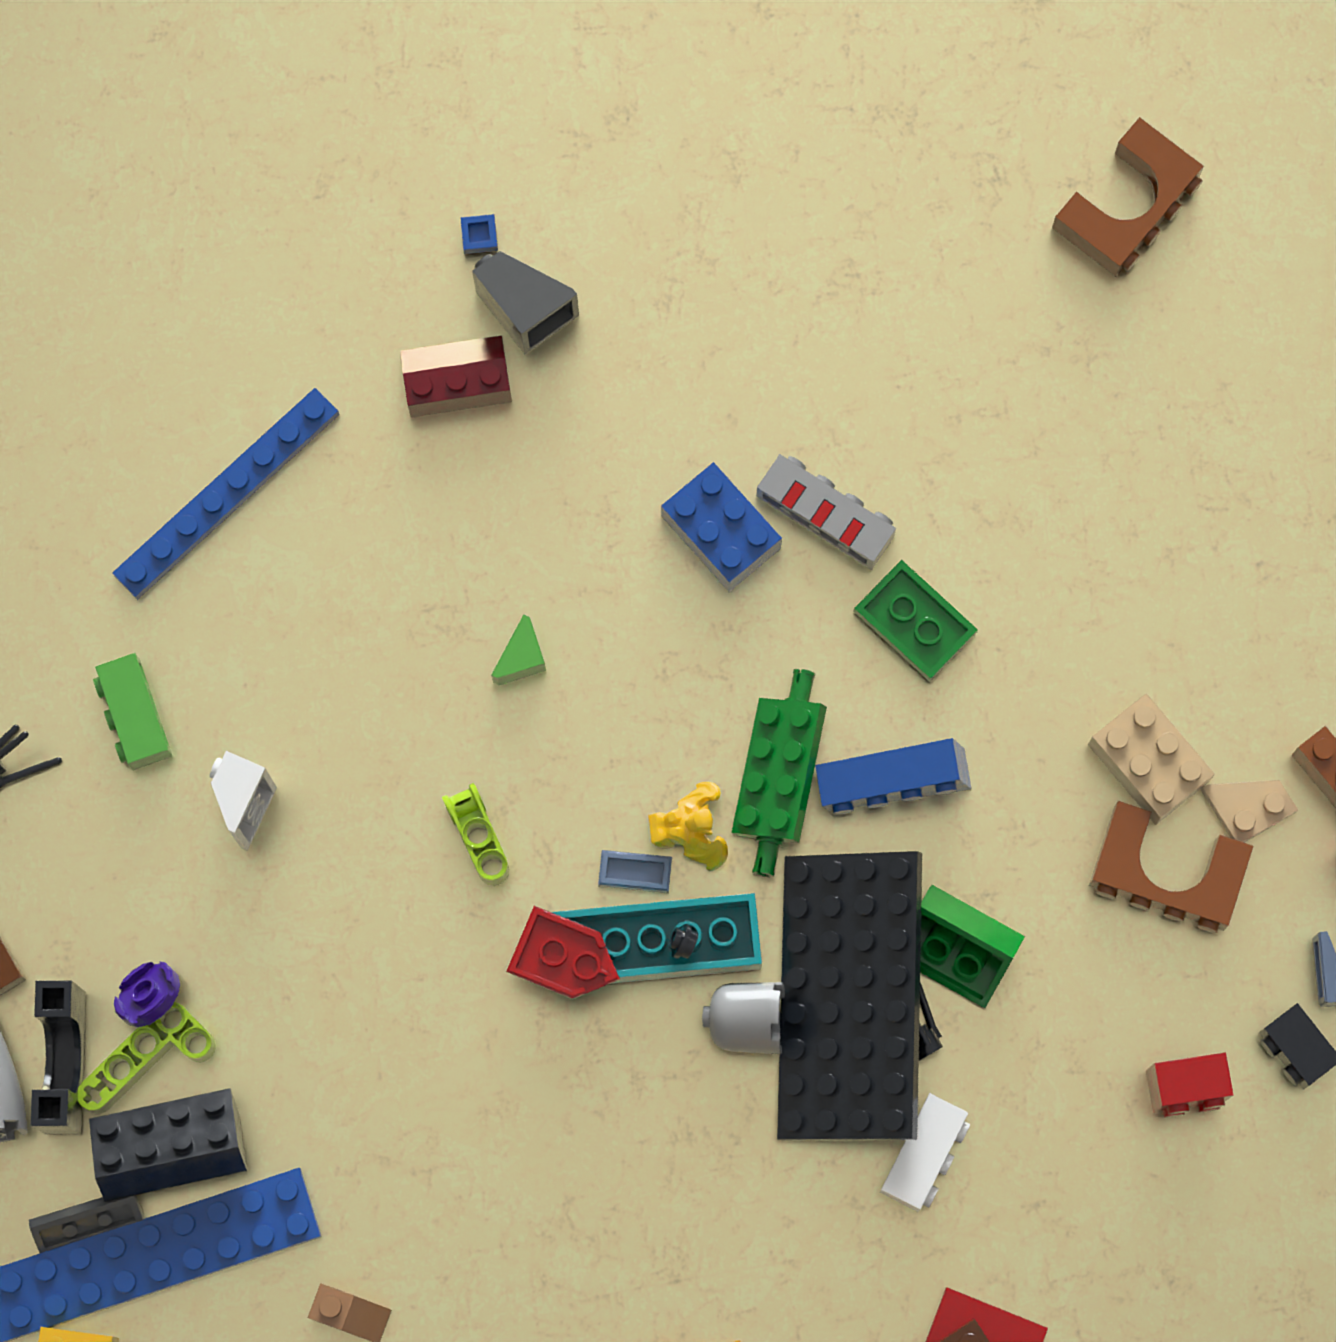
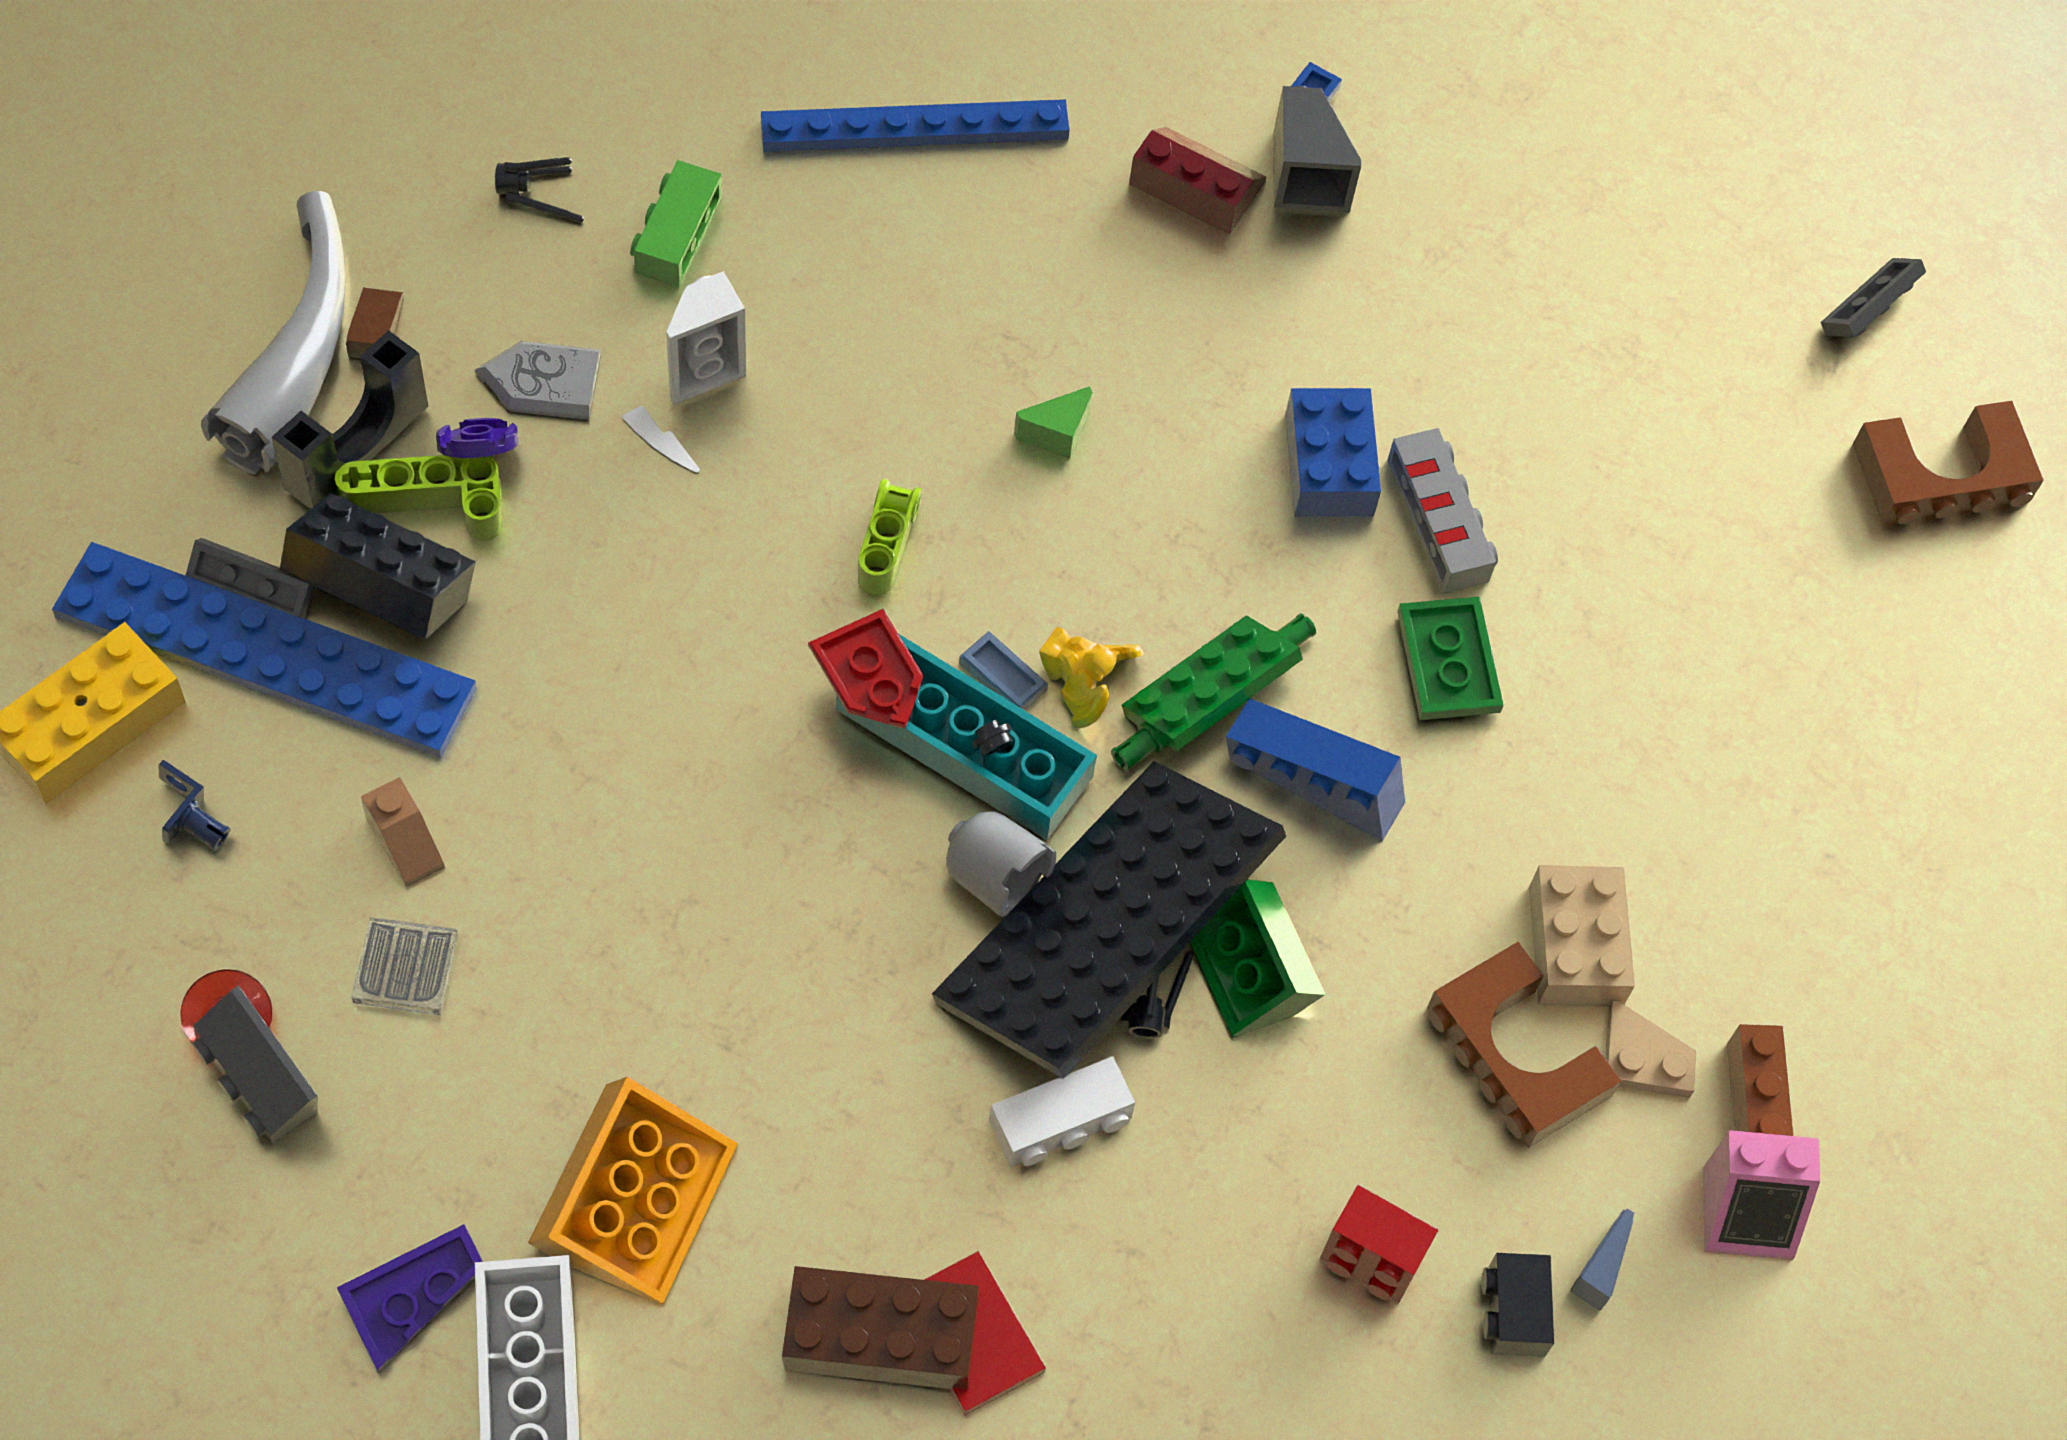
camera: 30 degrees right, 15 degrees down
none -> light grey tile [475,341,601,420]
none -> white sticker [622,406,699,473]
none -> dark grey plate [1820,258,1926,338]

